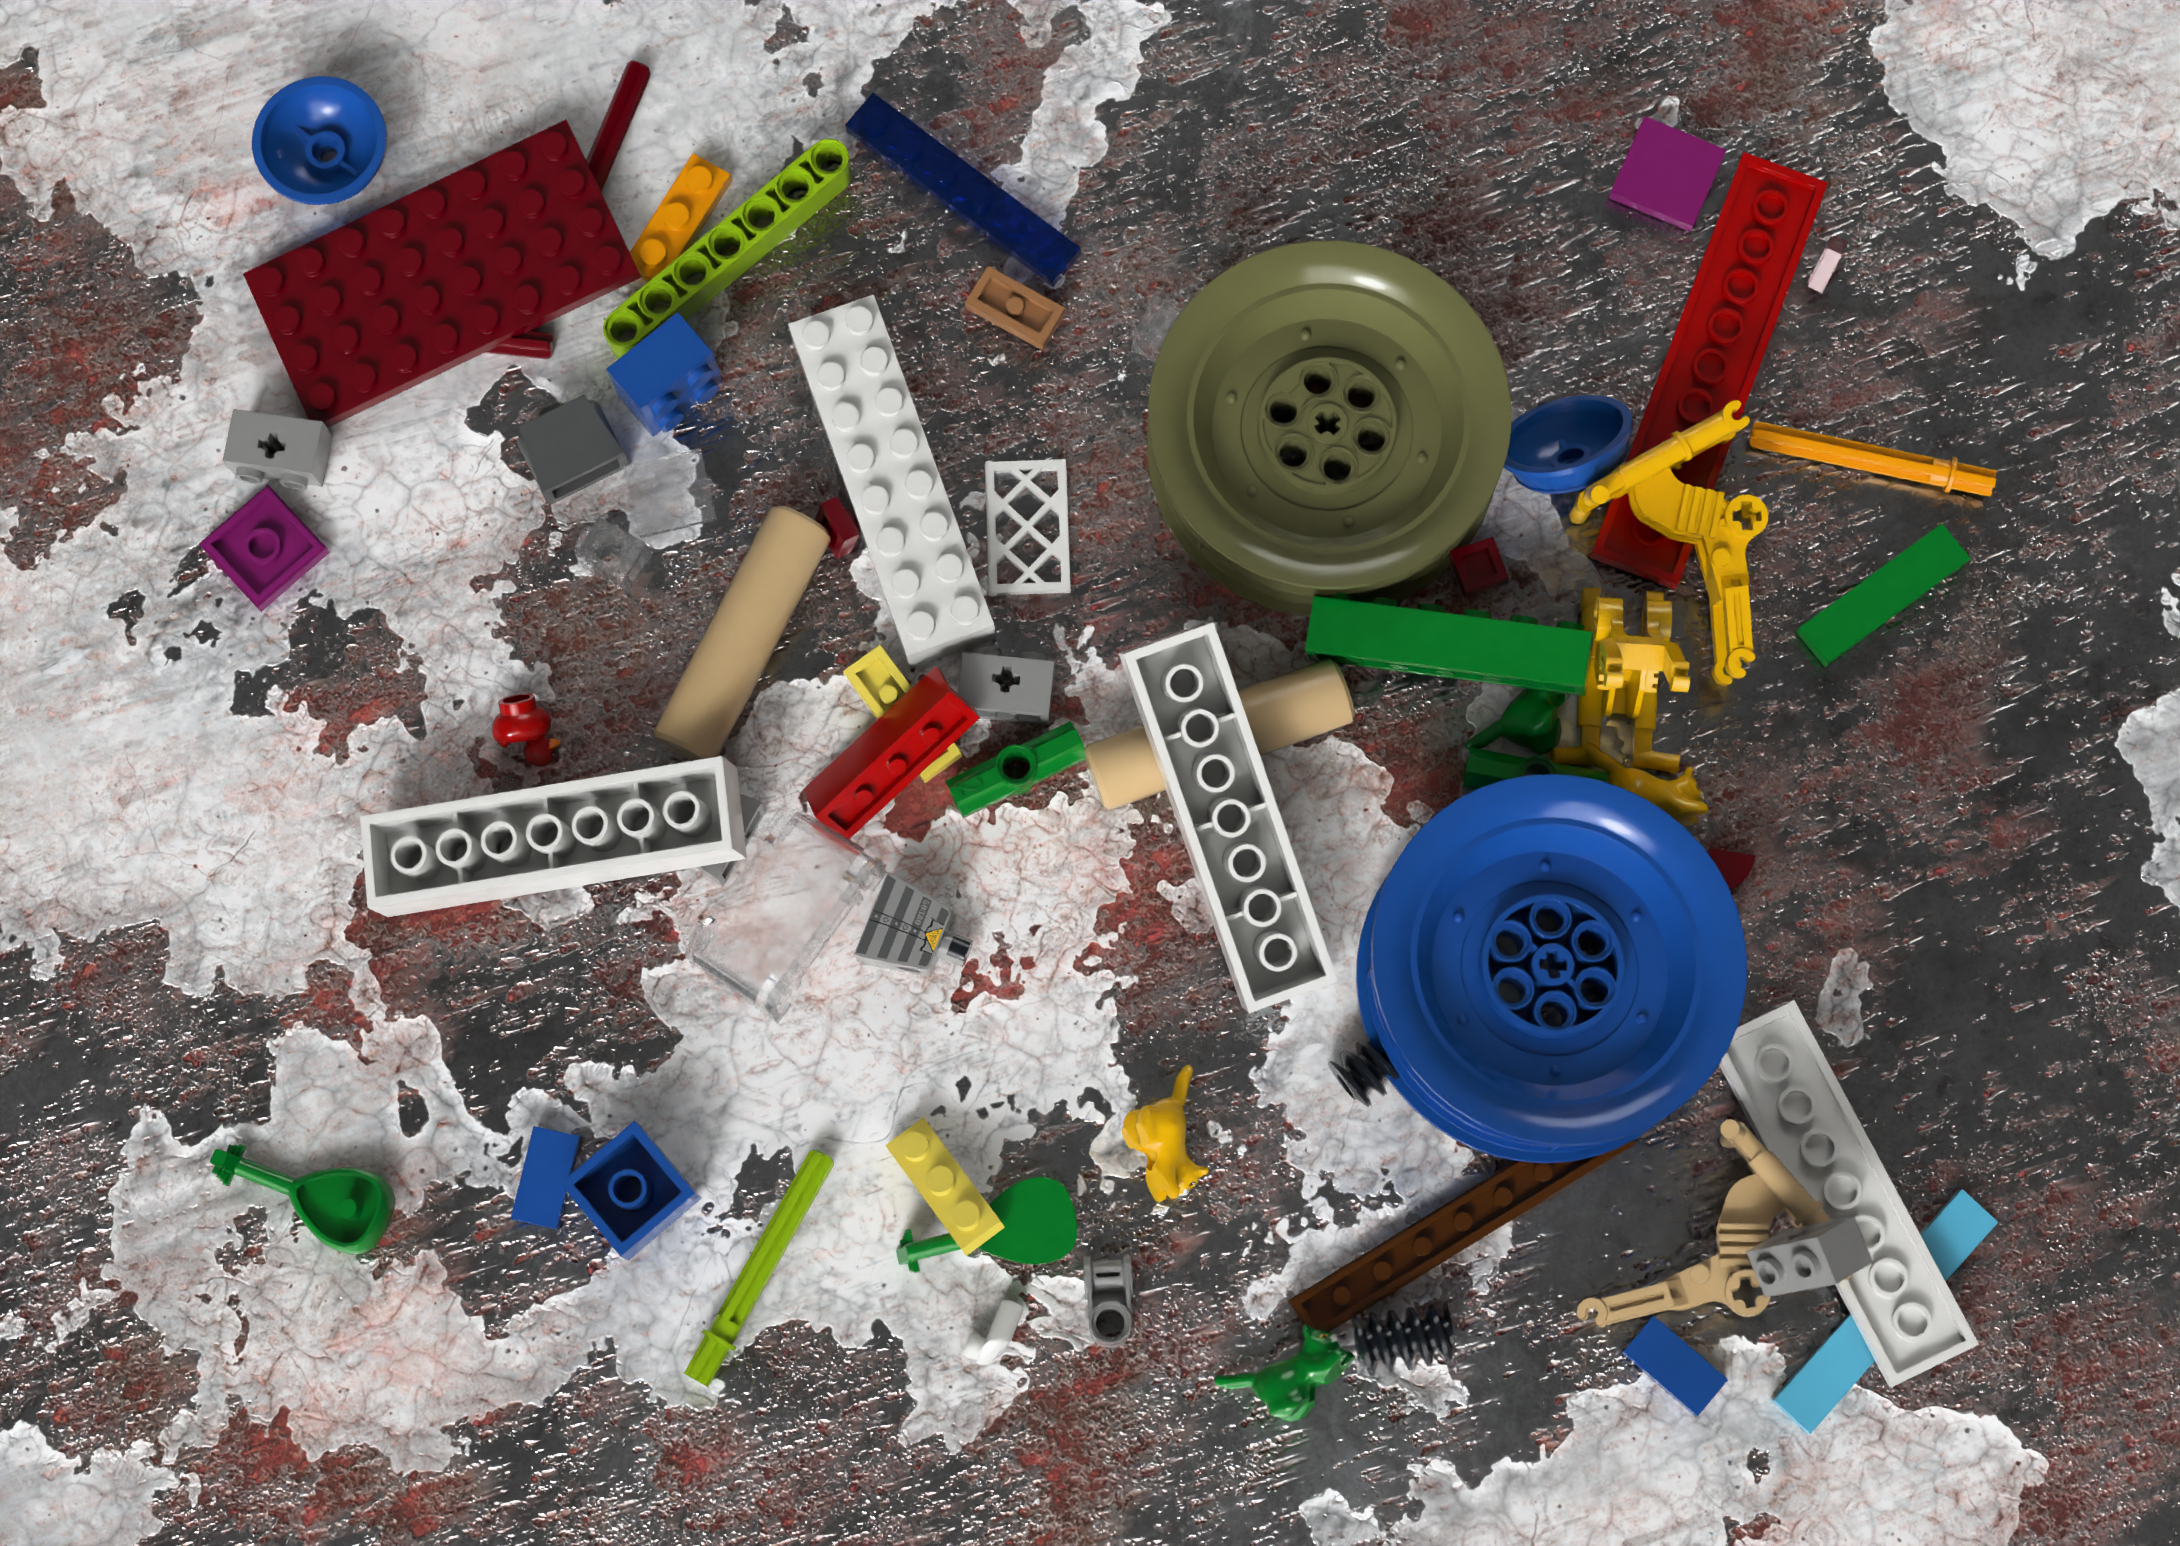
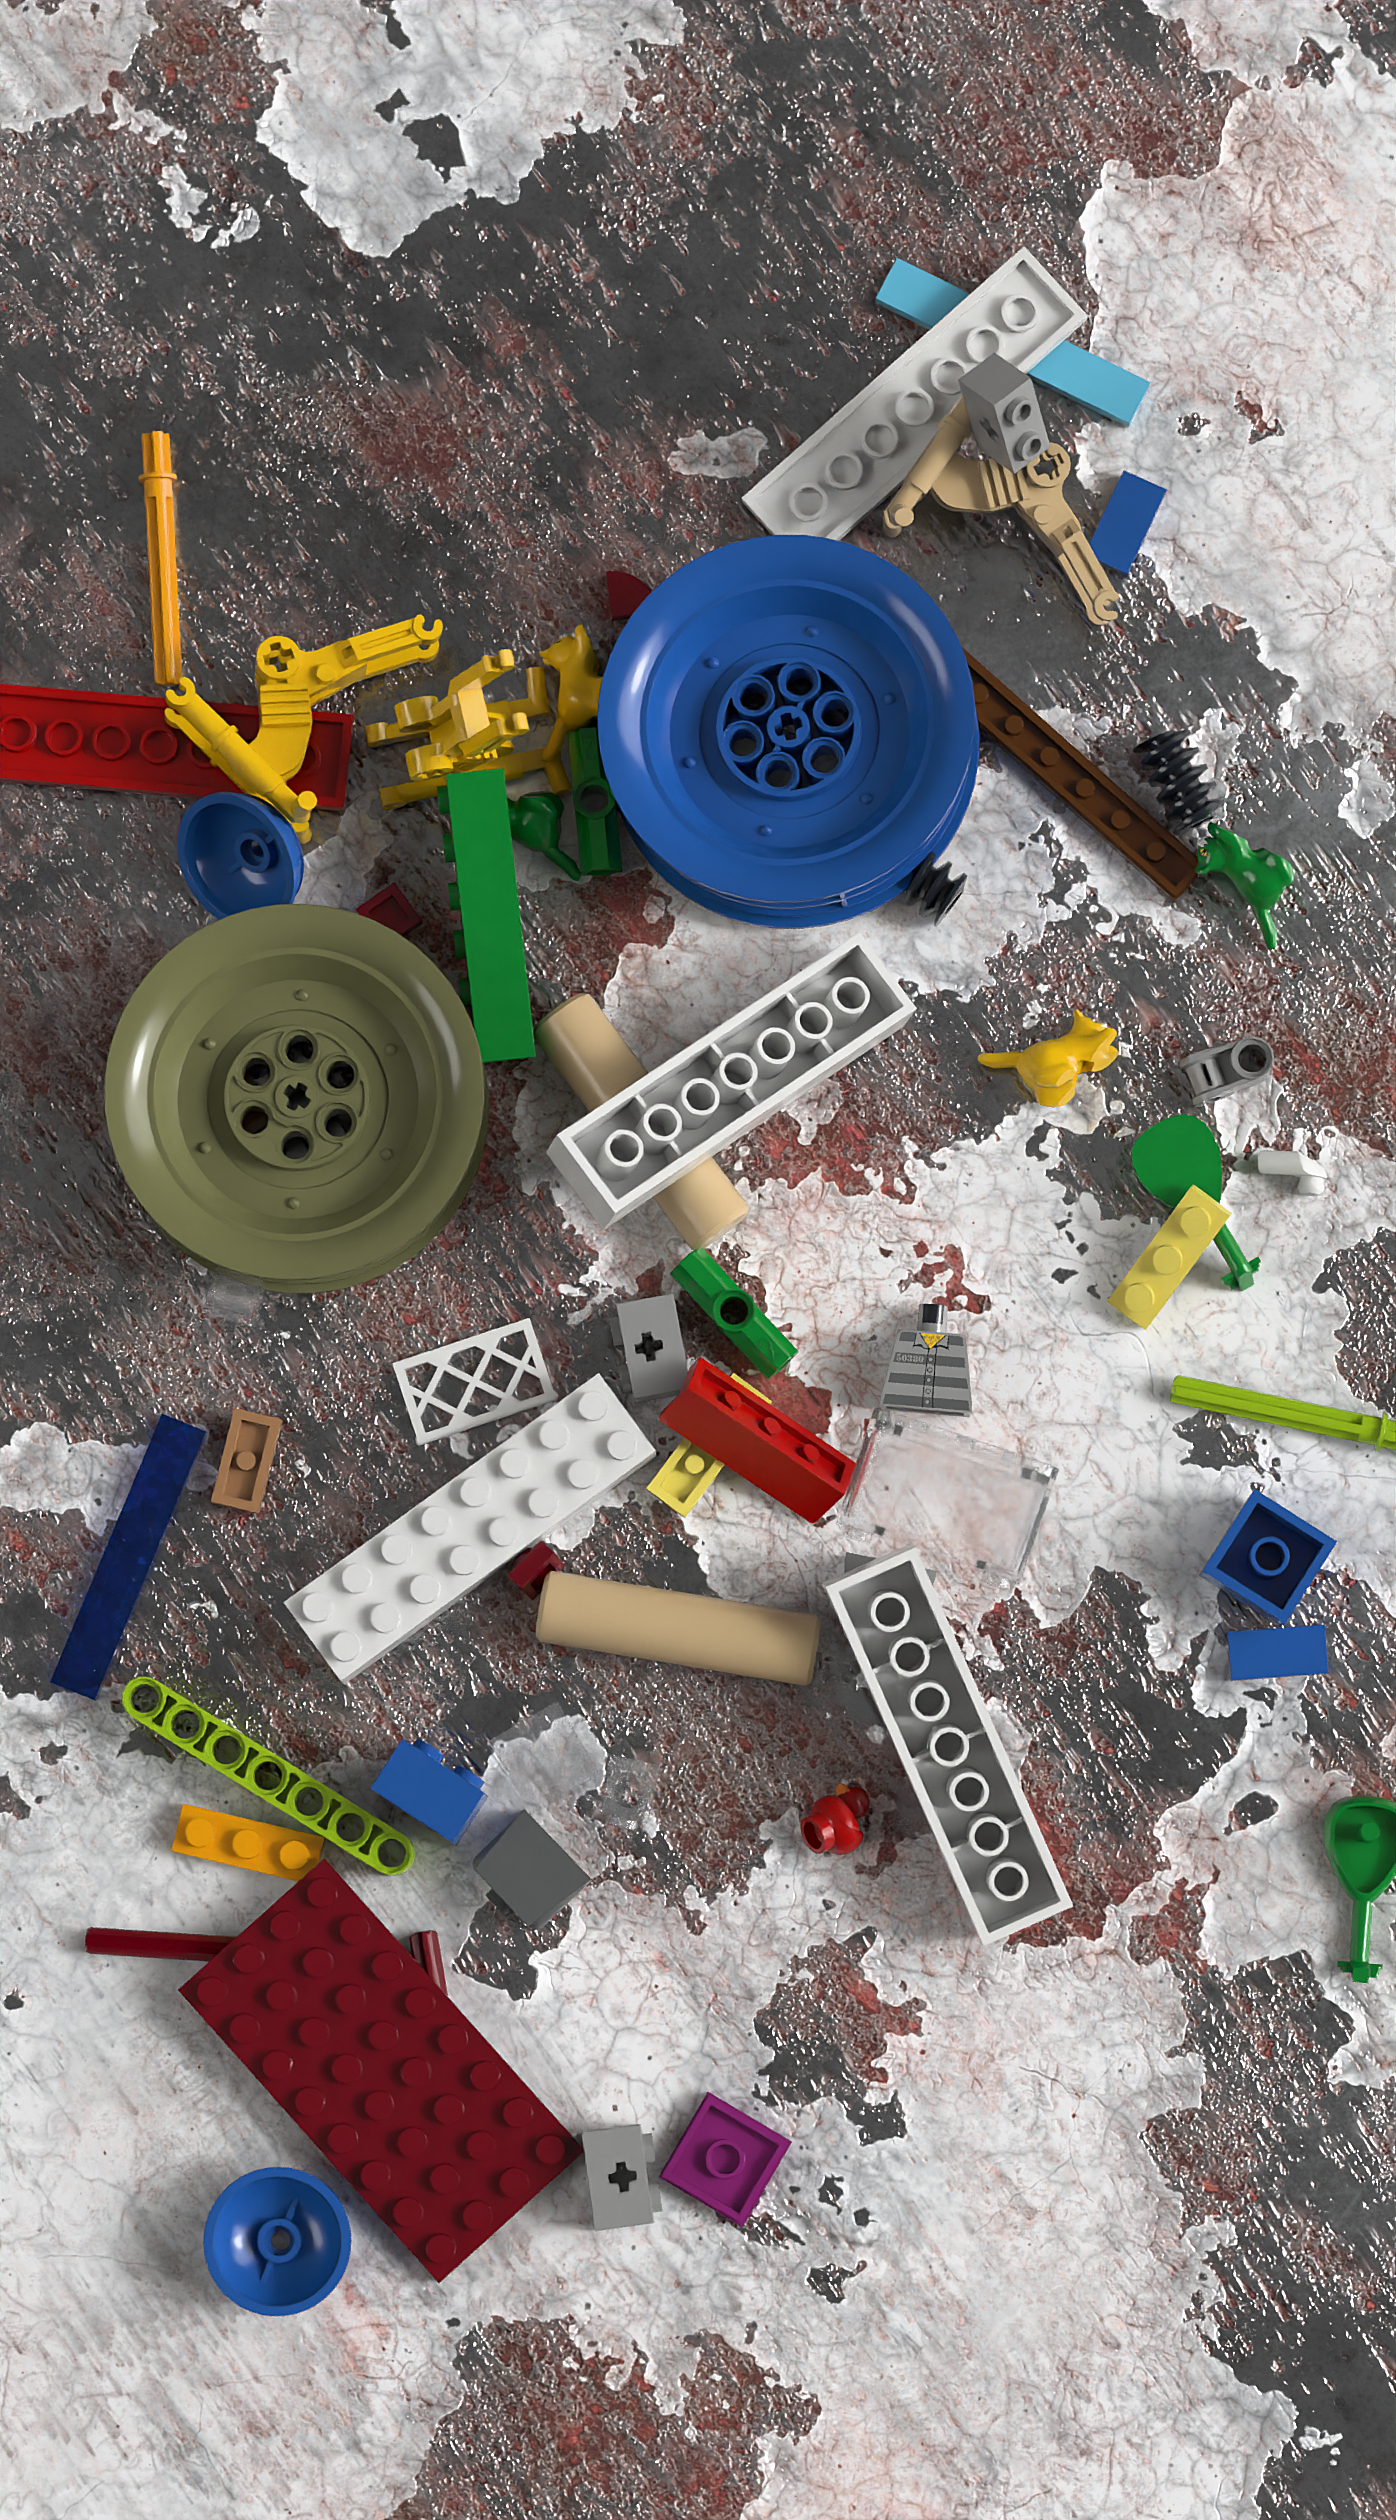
camera: 105 degrees left, 5 degrees up
green tile [1796,523,1971,667] -> none

